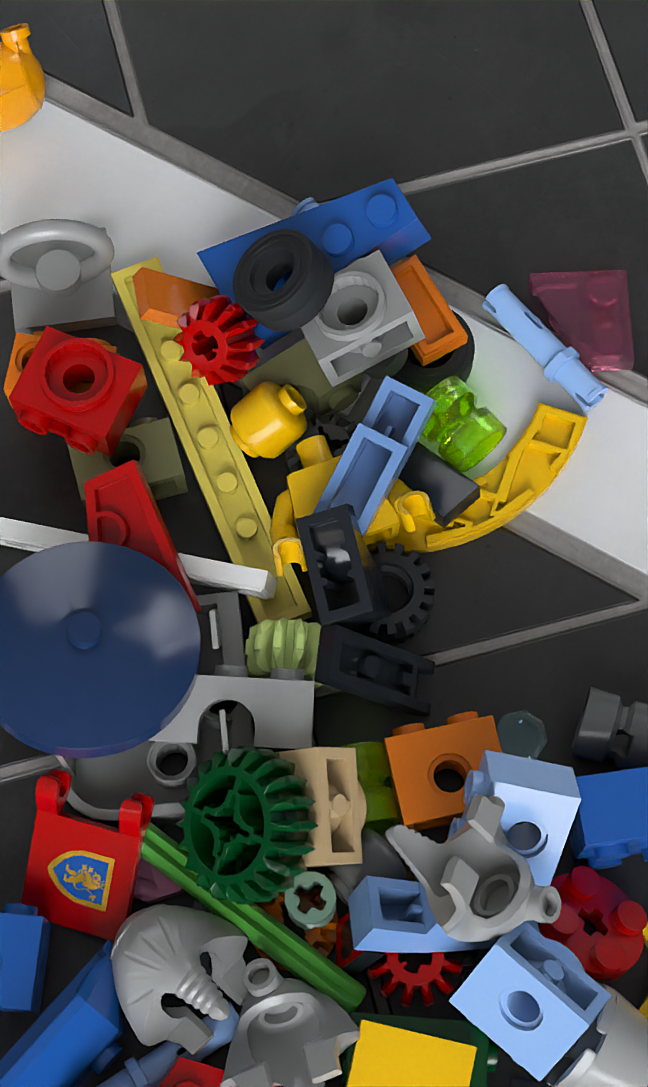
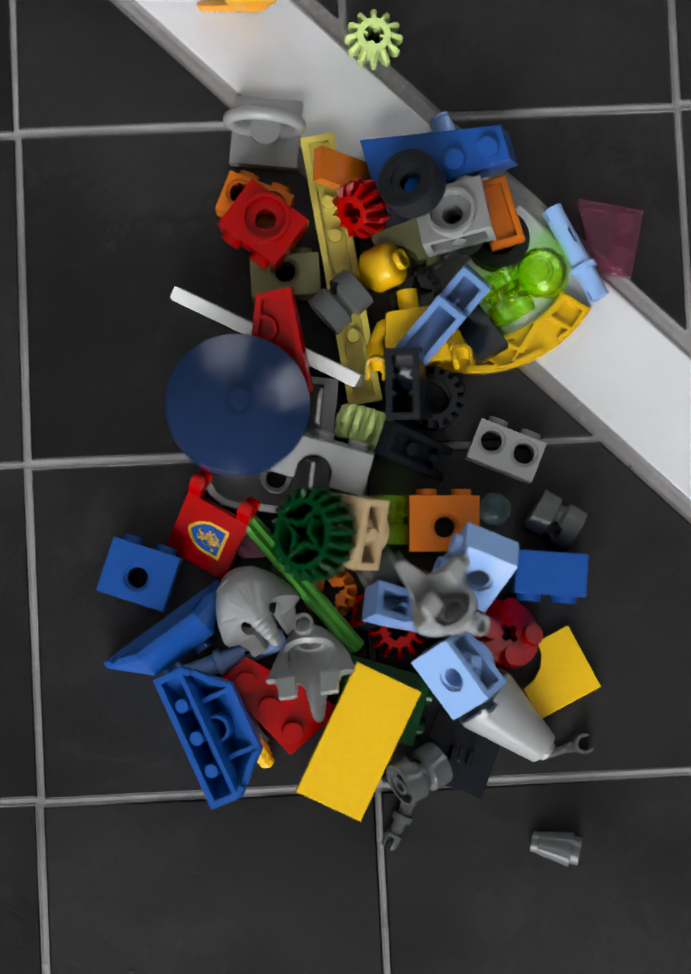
camera: 10 degrees right, 15 degrees up
sand green bush [285,872,336,930] -> none
none -> dark grey wheel [308,269,374,335]
none -> yellowish green gear [345,8,403,71]
none -> light grey brick [465,416,547,484]
none -> clear neon green hair [516,247,570,299]

